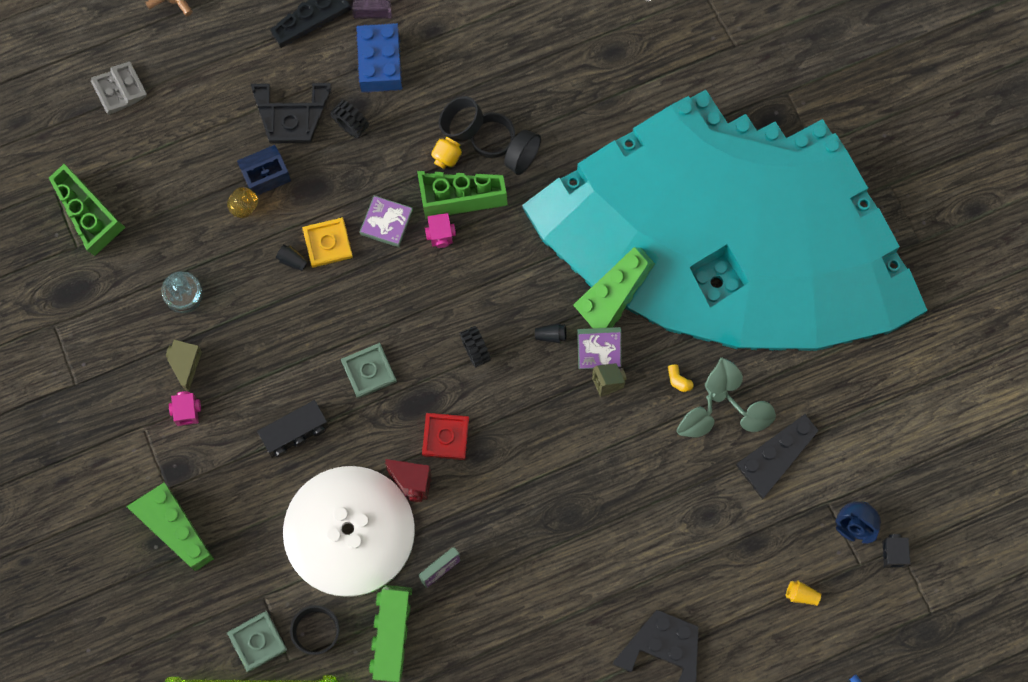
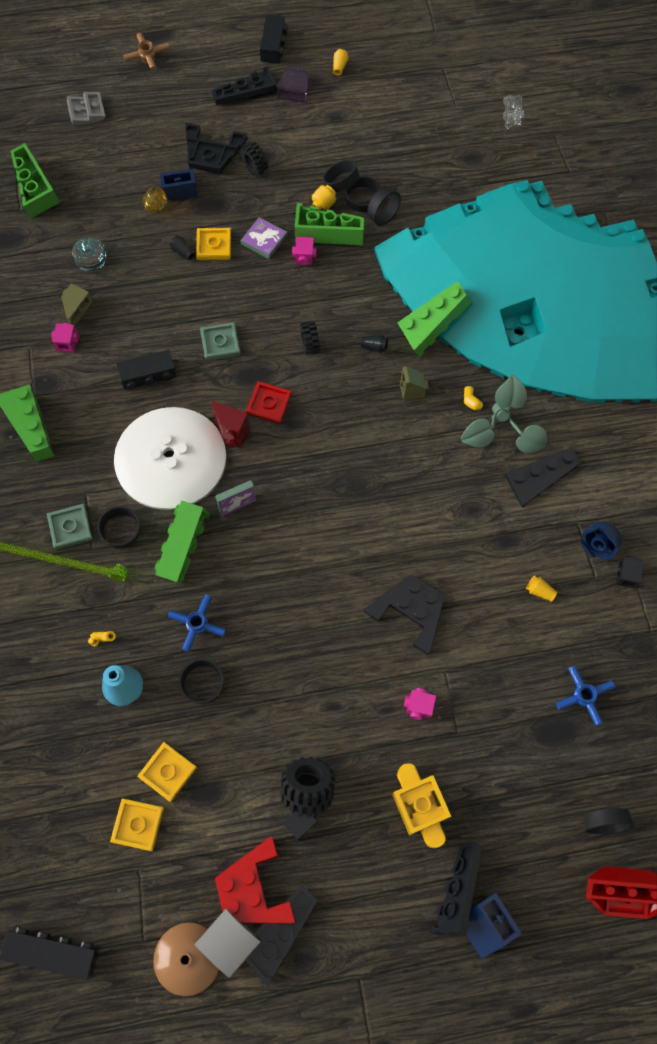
camera: 10 degrees right, 5 degrees down
blue brick [357,23,402,92] -> none
tile [577,327,621,369] -> none

